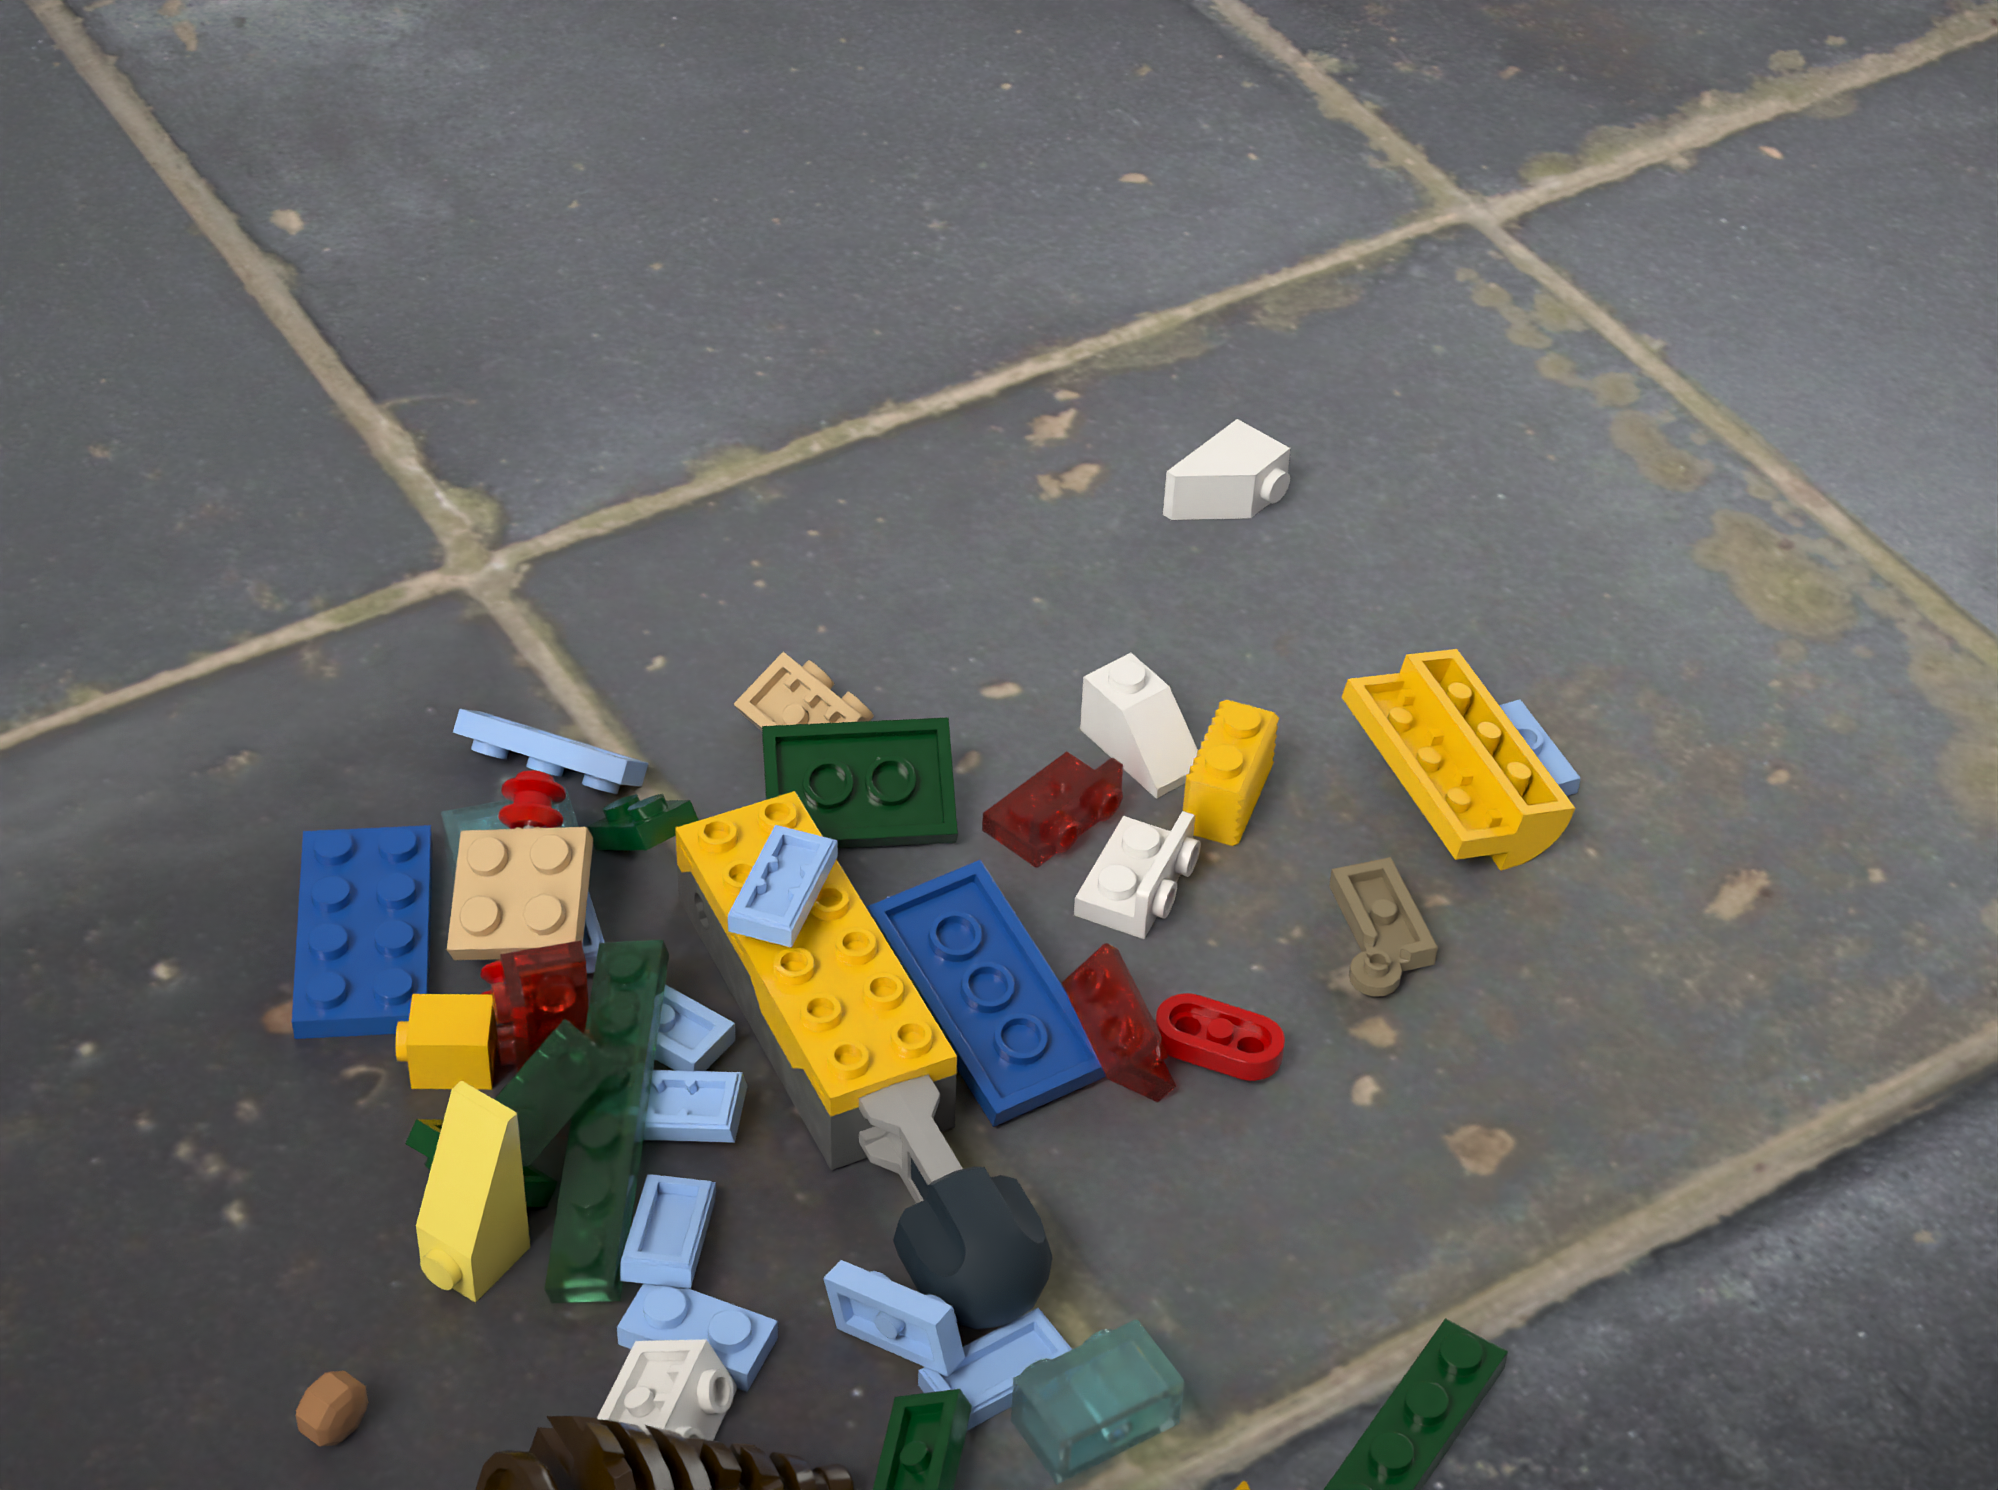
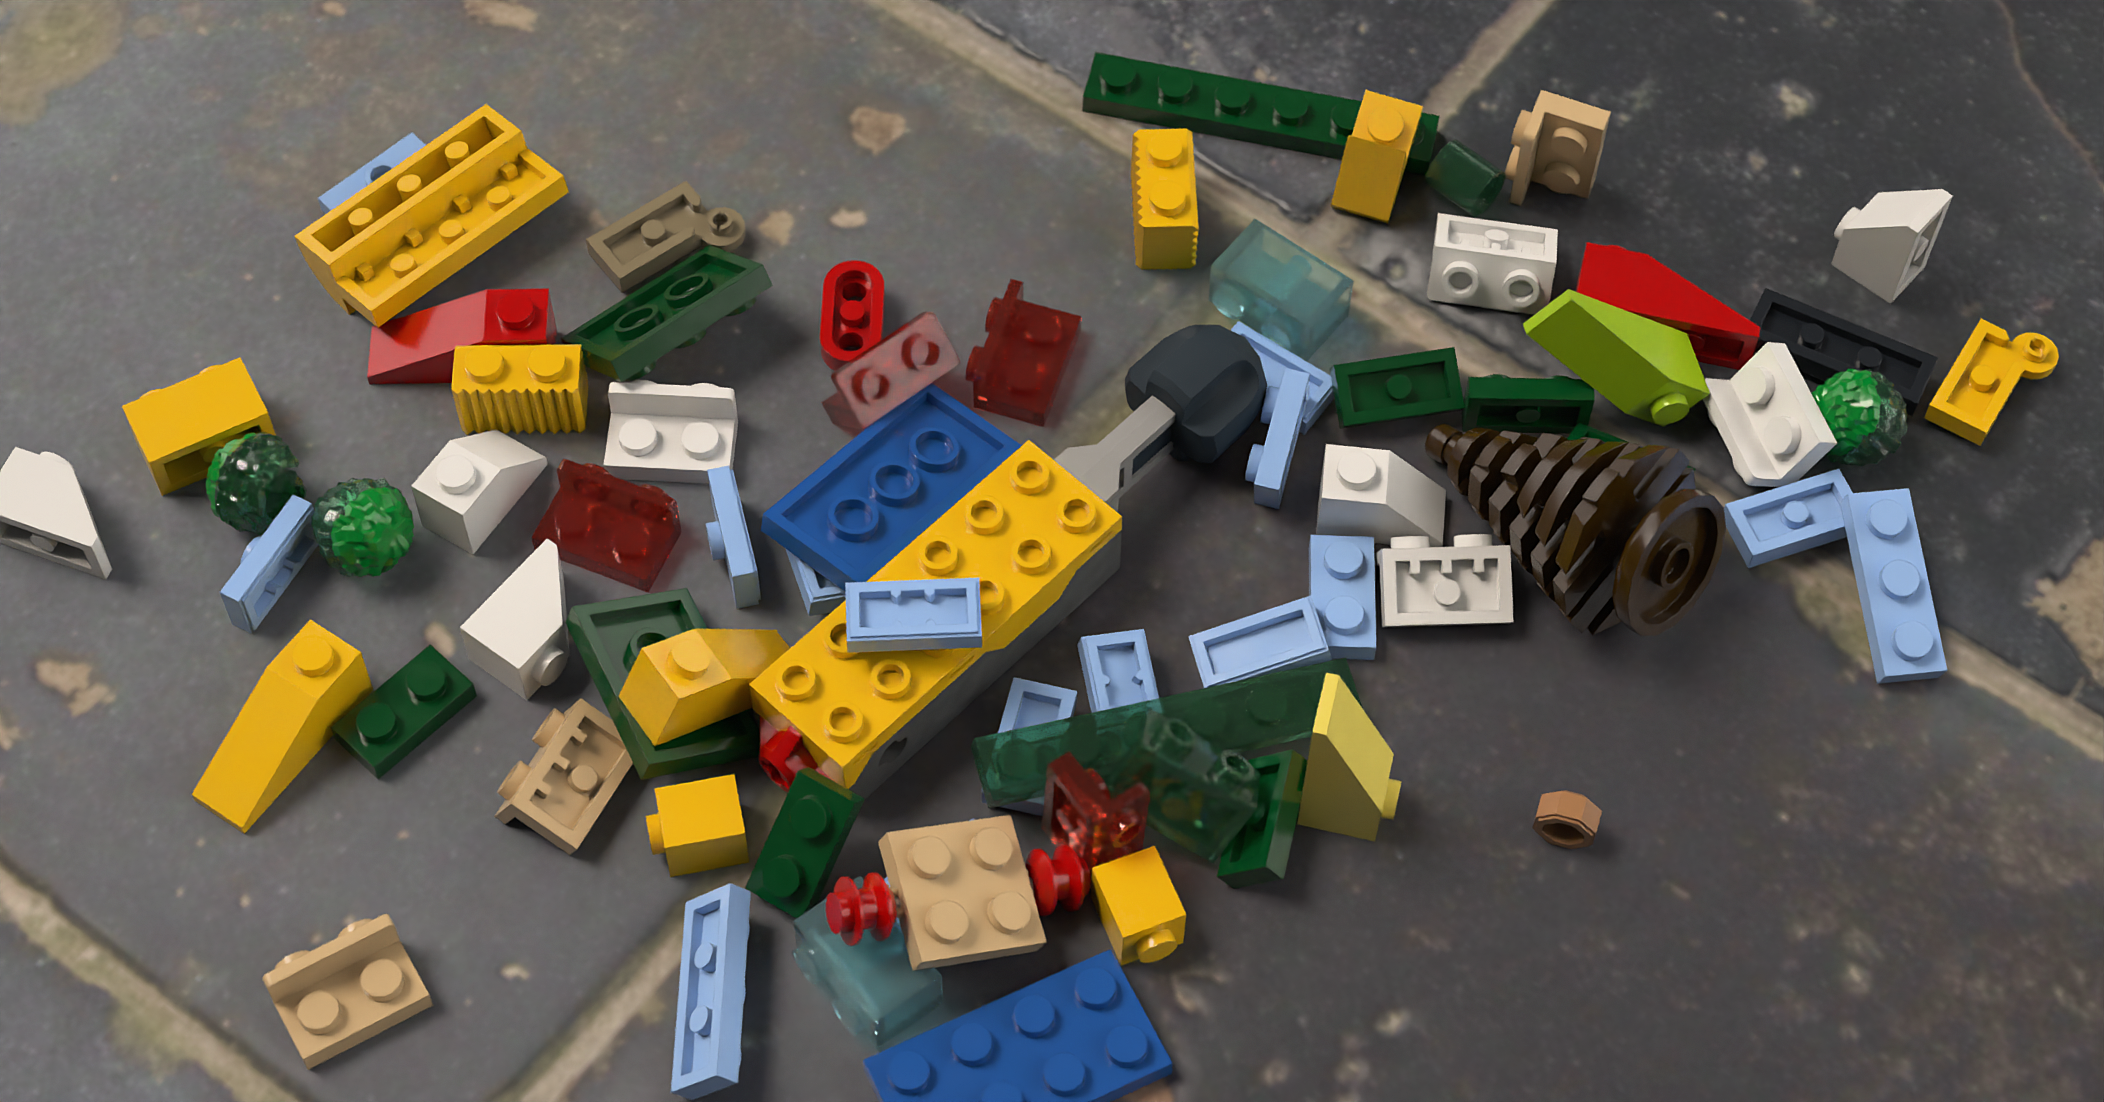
camera: 110 degrees left, 15 degrees up
none -> yellow brick [122,357,280,496]
none -> yellow slope [192,619,373,834]
none -> clear green piece [206,432,307,535]
none -> light blue plate [220,495,323,633]
none -> tan bracket [262,914,433,1070]
none -> green piece [311,477,414,577]
none -> dark green plate [331,644,477,780]
none -> red slope [367,288,557,384]
none -> white slope [460,539,570,700]
none -> dark green plate [560,245,773,382]
none -> yellow slope [619,628,790,746]
none -> yellow brick [646,774,750,877]
none -> light blue plate [705,466,761,609]
none -> clear red bracket [965,279,1081,427]
none -> yellow brick [1131,129,1199,270]
none -> white slope [1316,444,1446,547]

